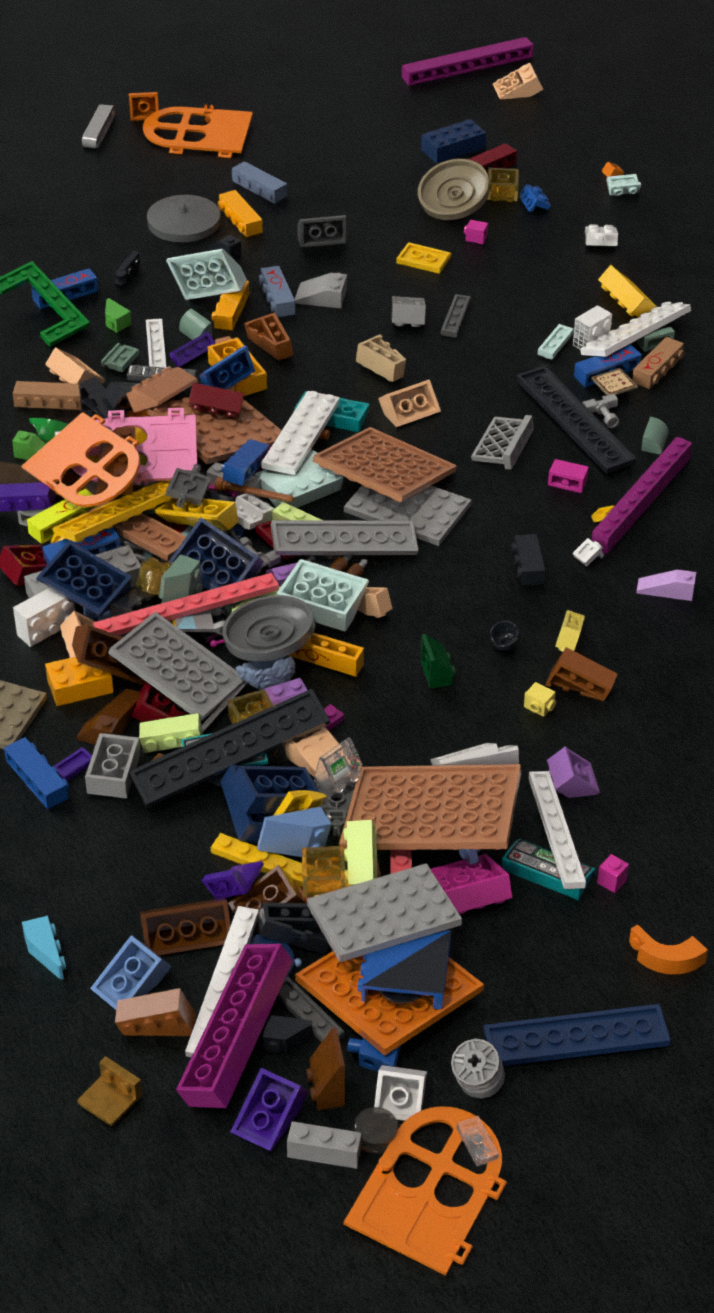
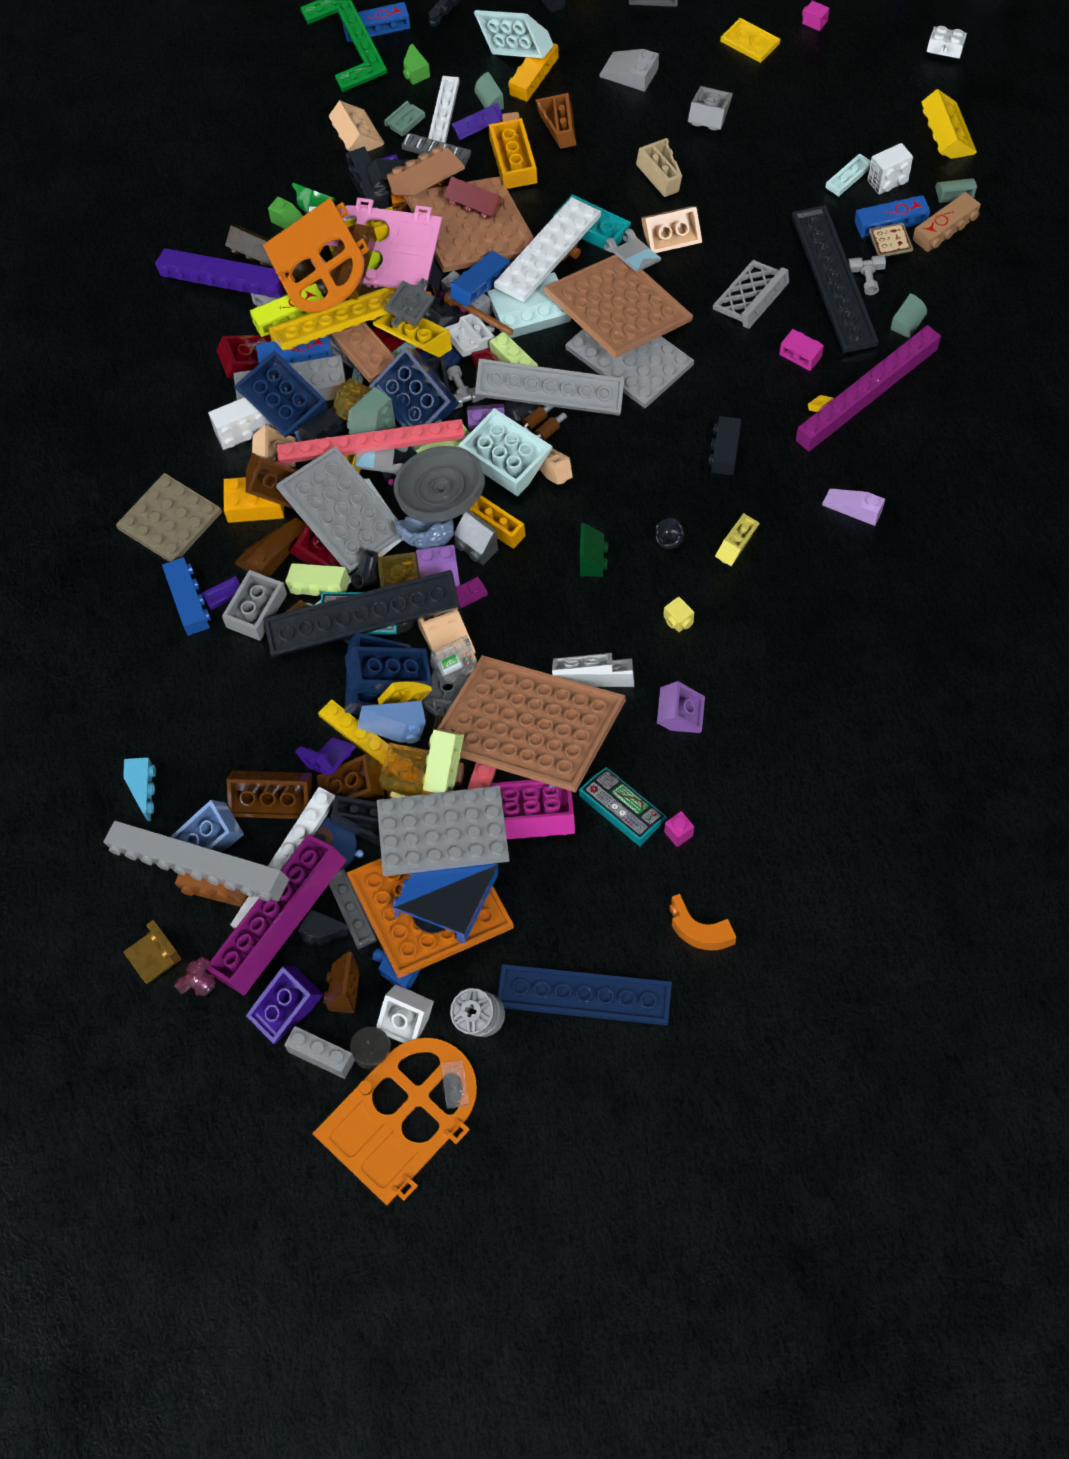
camera: 20 degrees right, 20 degrees up
medium nougat brick [13,381,81,410] -> none
blue slope [199,345,255,390] -> none
sand blue brick [259,266,295,317] -> none
dark grey tile [441,294,471,338] -> none
white plate [529,771,586,889] -> none
dark orange wedge [545,647,617,701] -> none
white bracket [573,538,604,566] -> none
white plate [580,302,691,357] -> none
none -> light grey brick [104,821,289,902]
none -> clear pink plate [174,956,215,996]
none -> black piece [351,549,378,589]
none -> flat silver slope [454,510,498,565]
none -> light grey flag [604,229,661,272]

